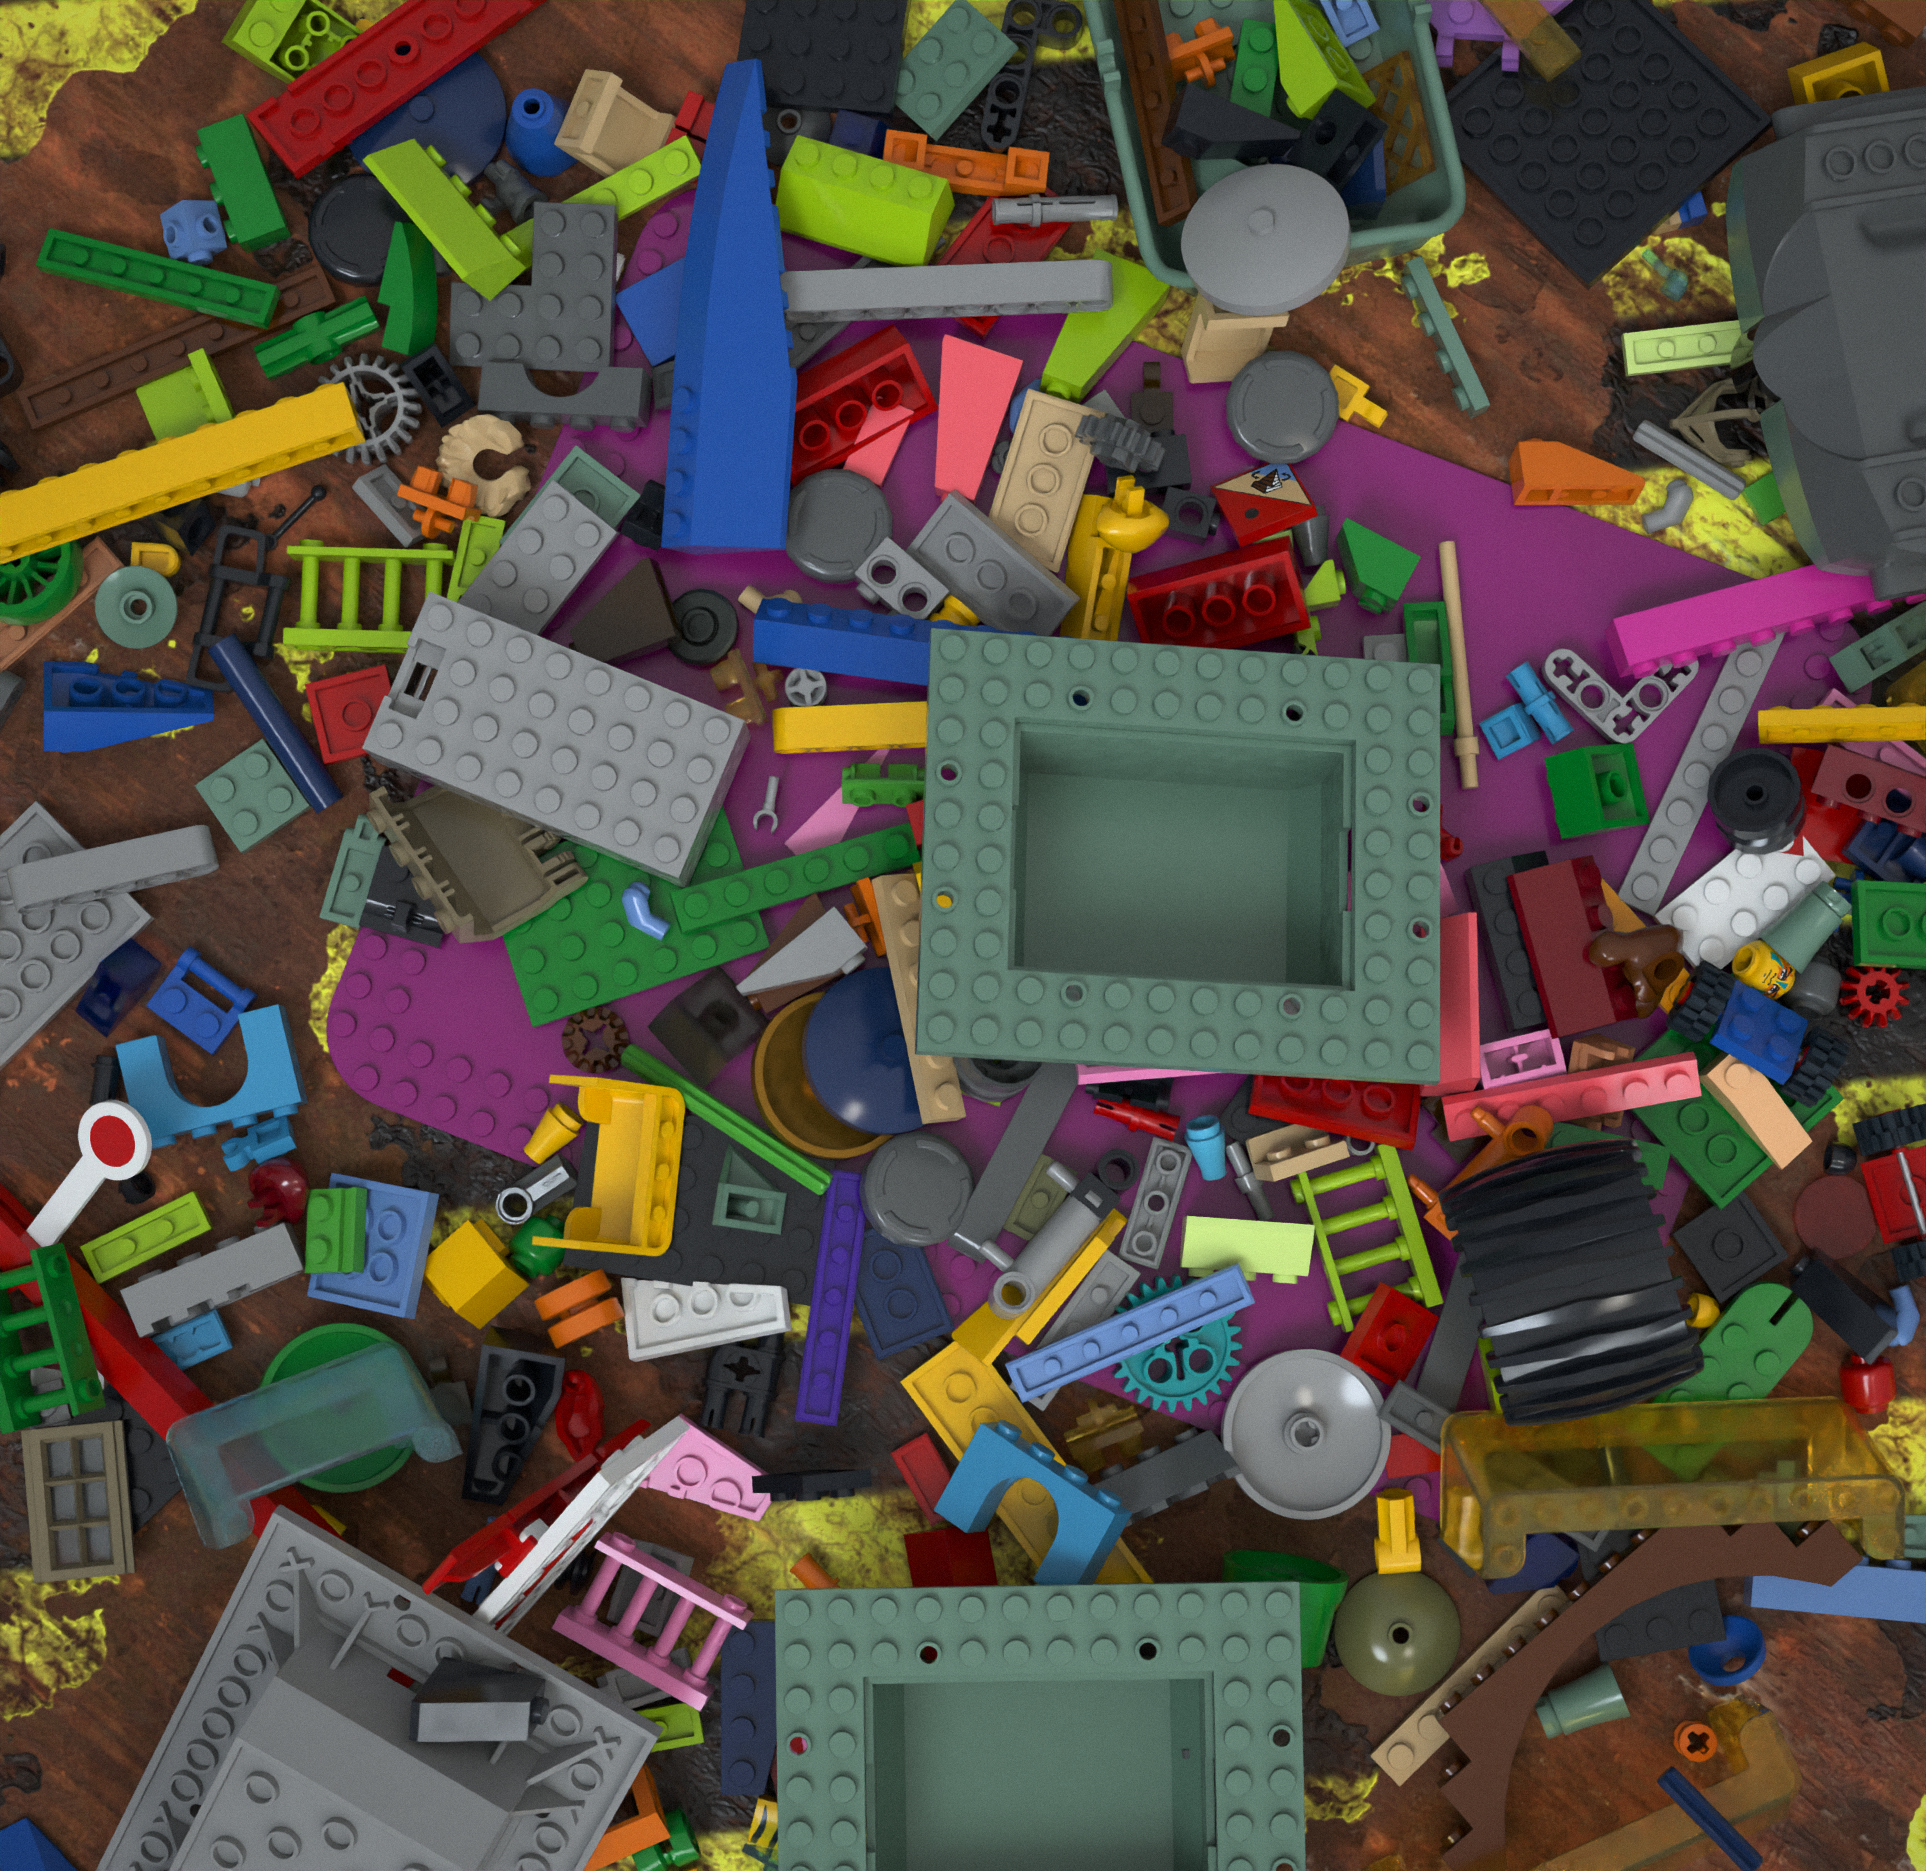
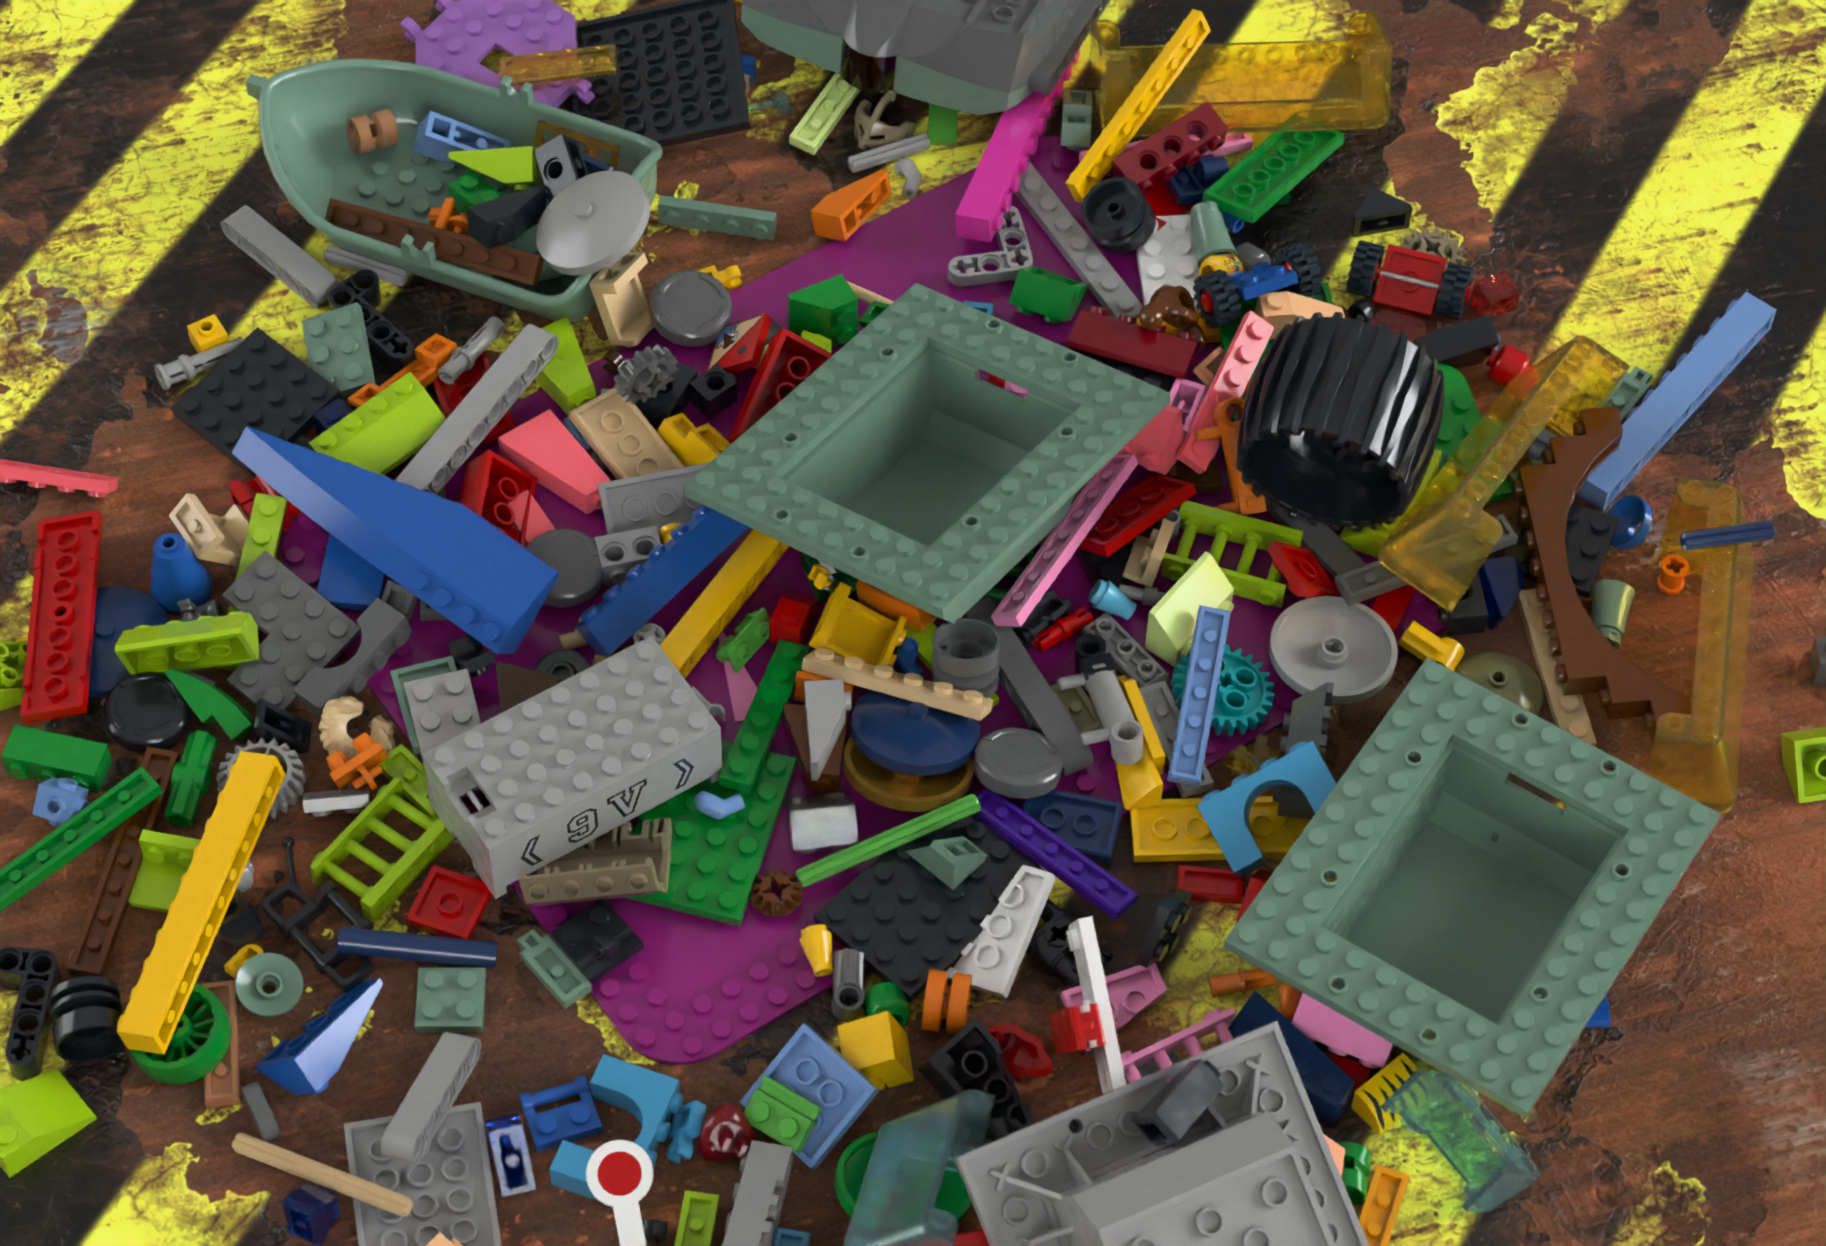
camera: 60 degrees left, 30 degrees down
black pin [89,1055,121,1105] -> none
yellow windscreen [532,1074,685,1256] -> none
yellow piece [1096,475,1170,553] -> none
dark azure pin [1505,661,1574,745] -> none
red gear [1838,966,1910,1028] -> none

